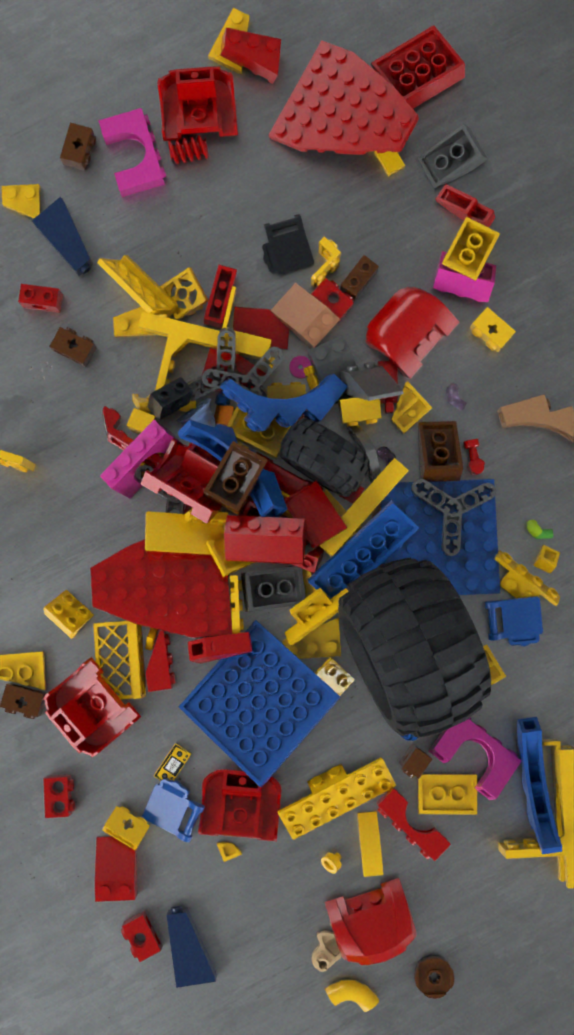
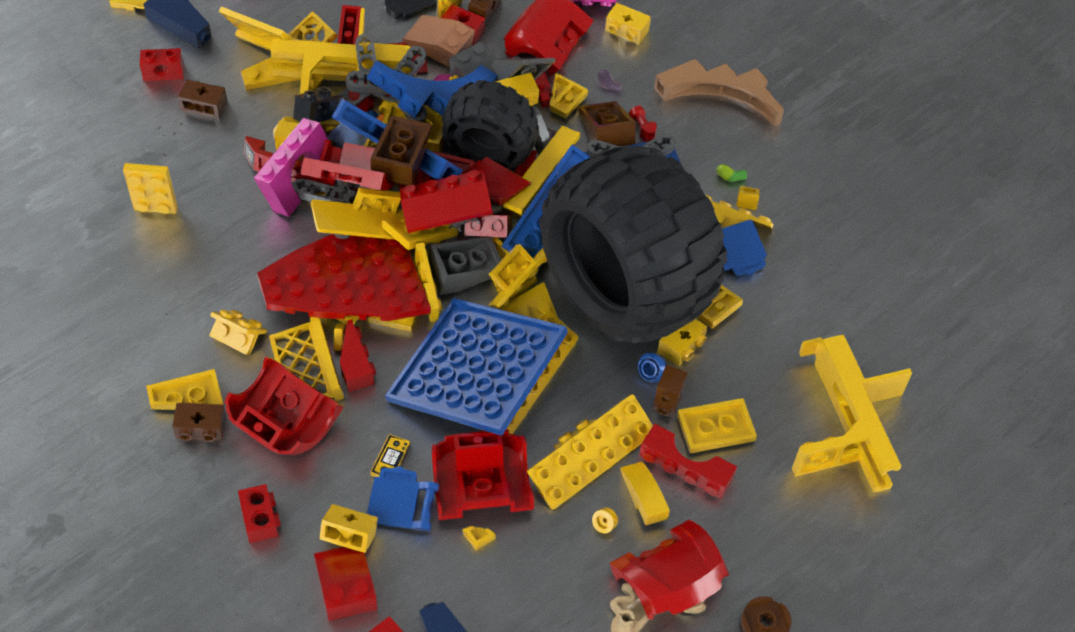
camera: 15 degrees left, 30 degrees down
red slope [188,632,252,664] -> none
dark pink arch [429,717,521,800] -> none
blue arch [517,717,562,854] -> none

